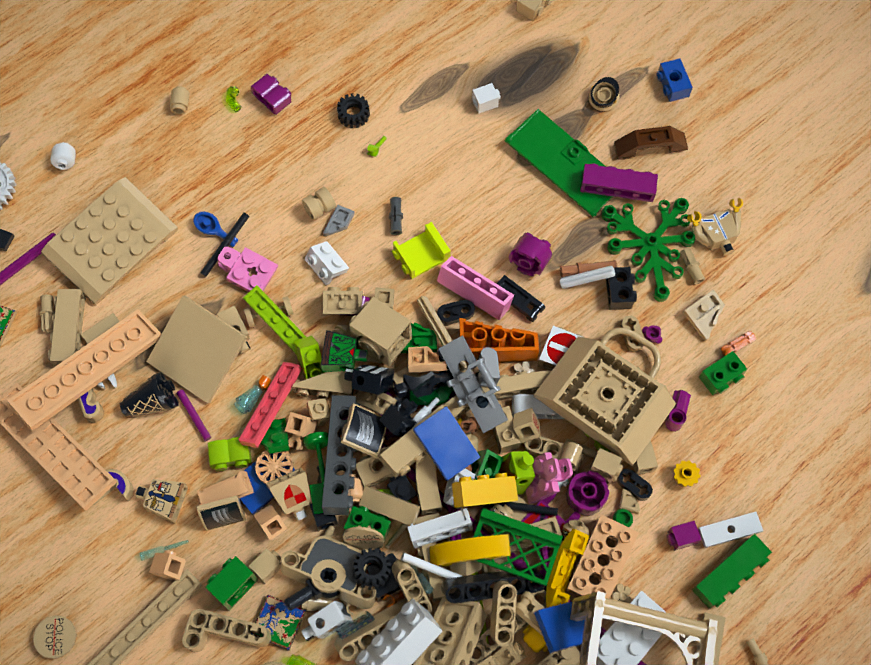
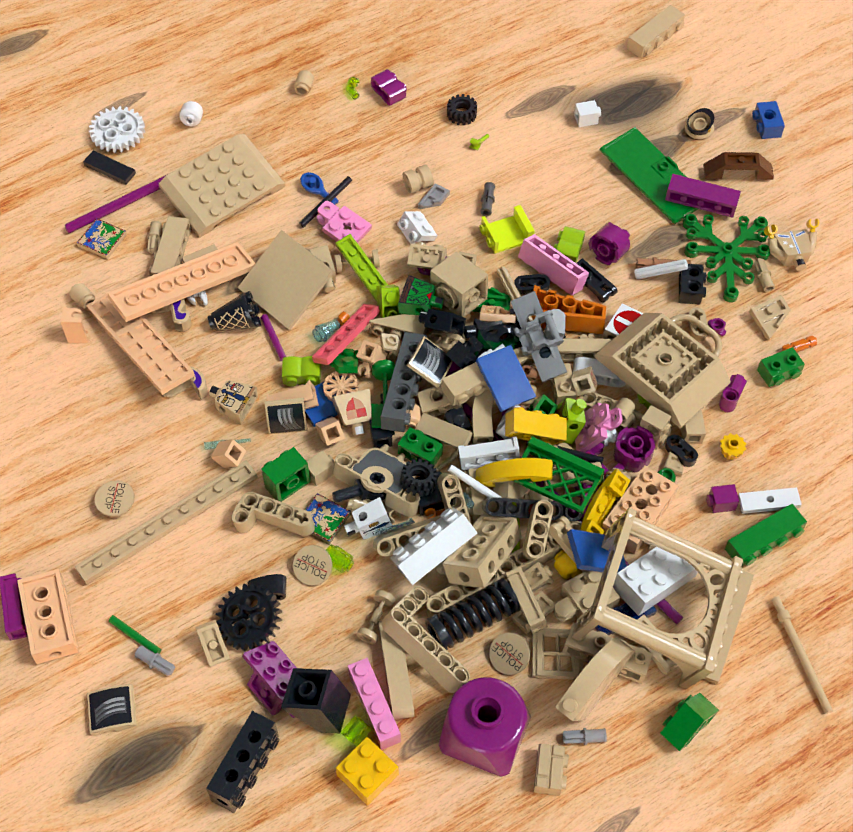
camera: 10 degrees right, 10 degrees down
tan piece [343,526,384,549] -> none
none -> lime brick [554,226,585,263]

